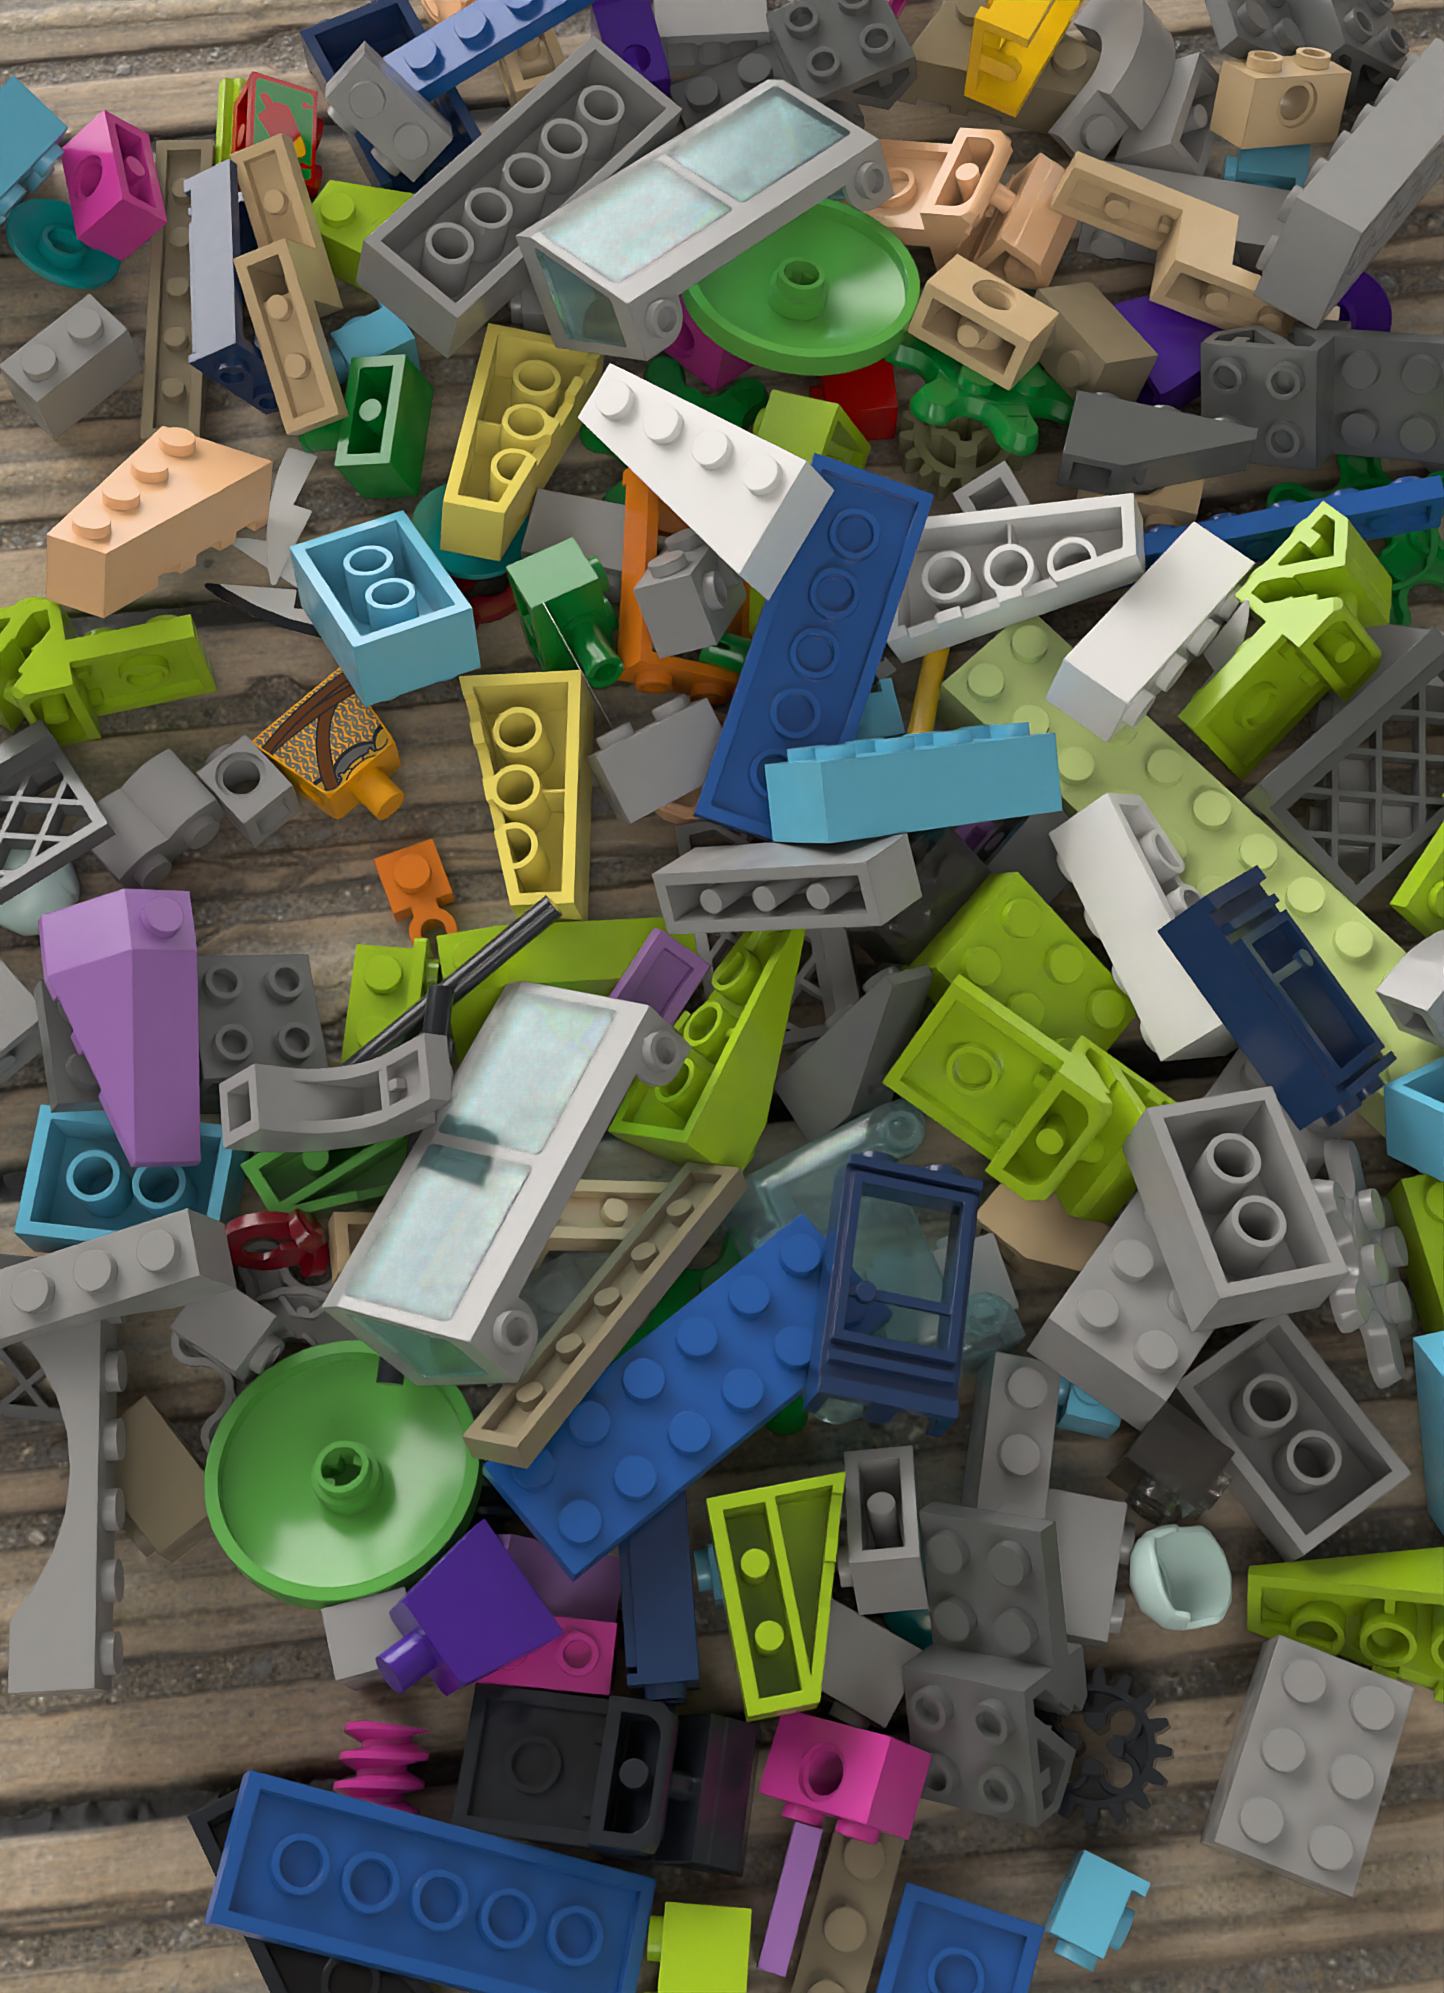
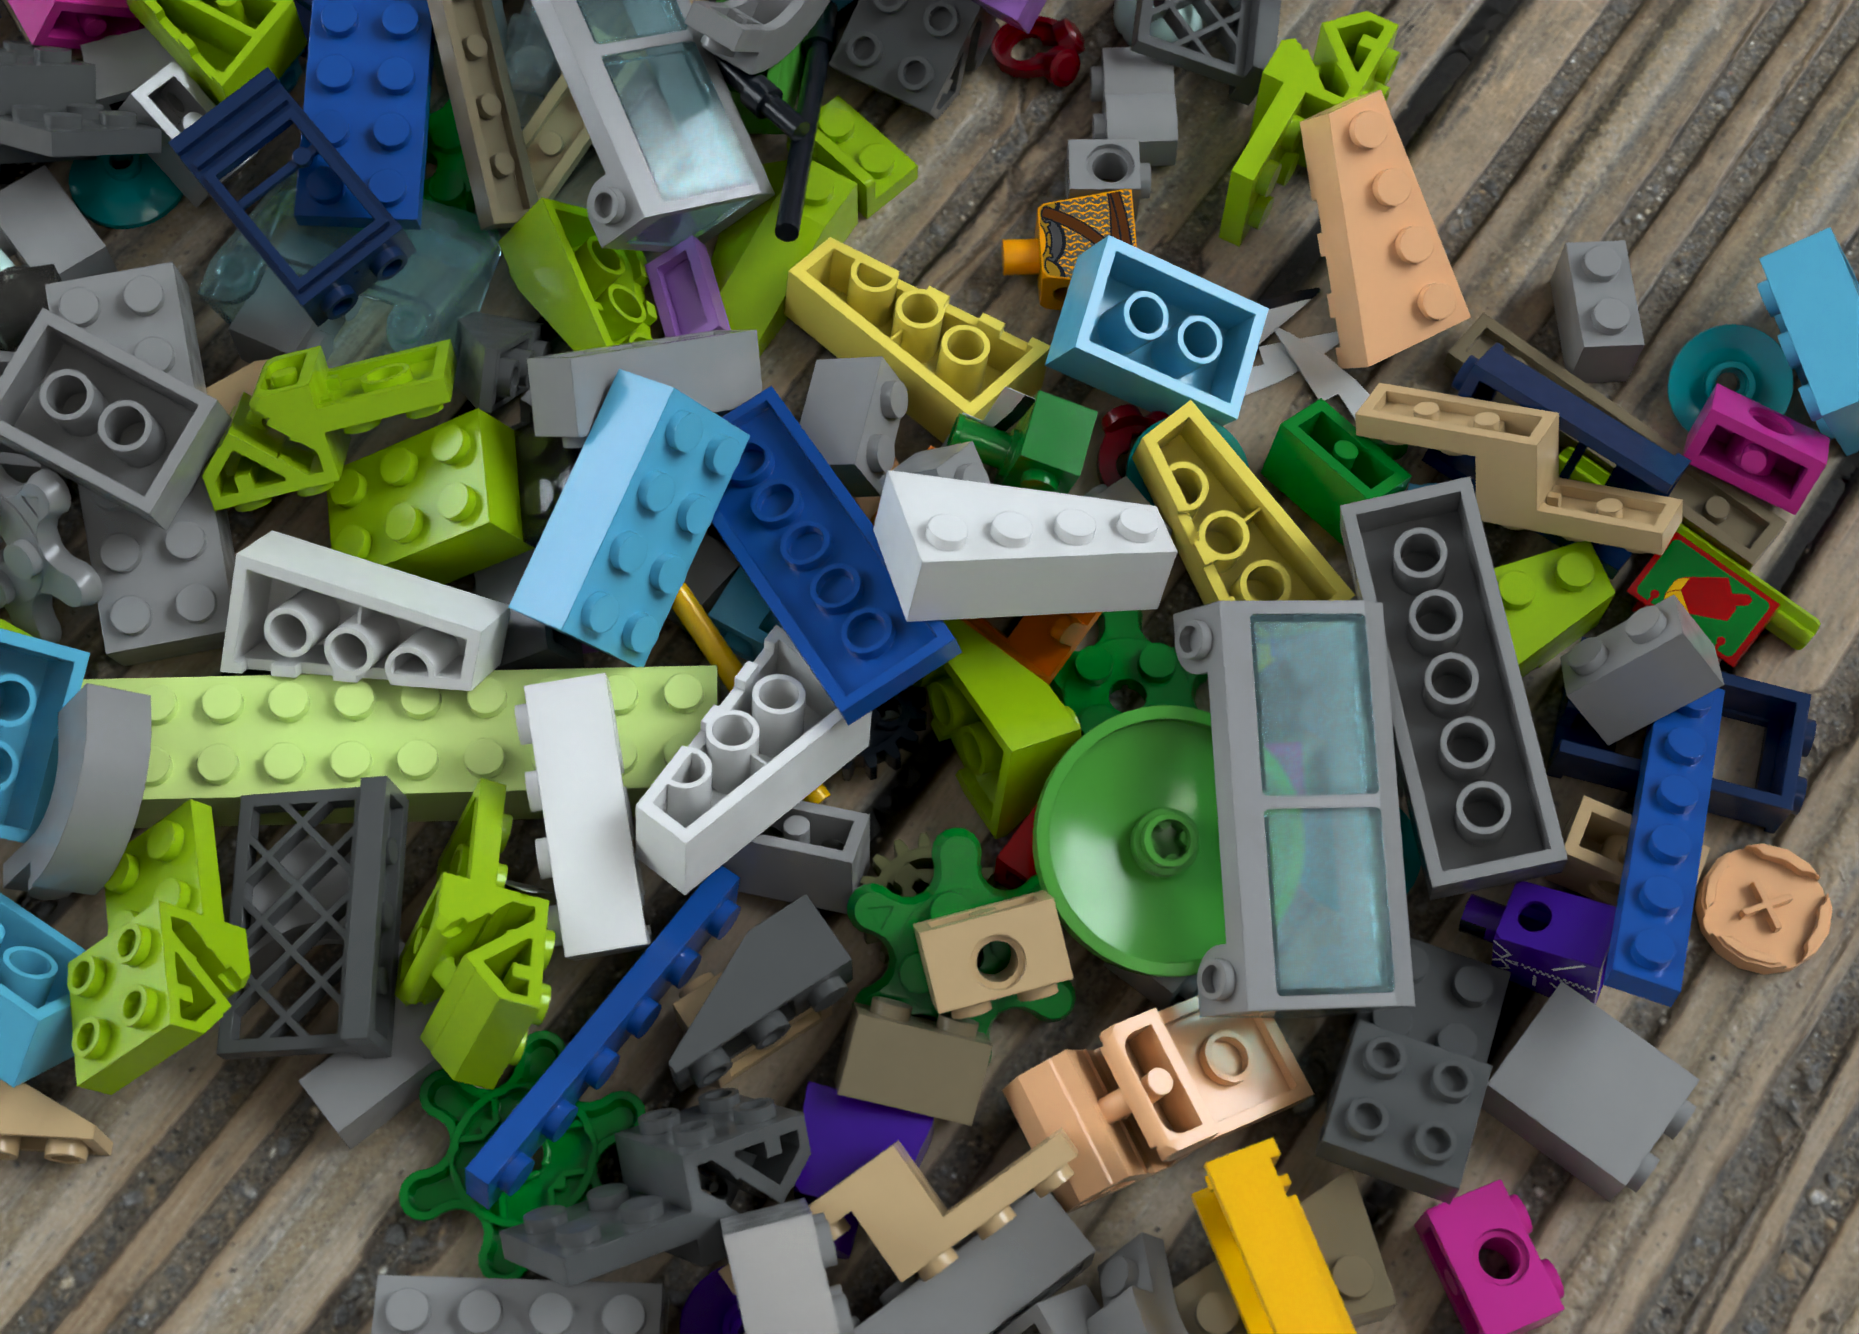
camera: 130 degrees right, 5 degrees down
orange plate [373,839,458,946] -> none
light grey brick [961,1351,1061,1519] -> none
dark blue door [1157,865,1397,1131] -> none

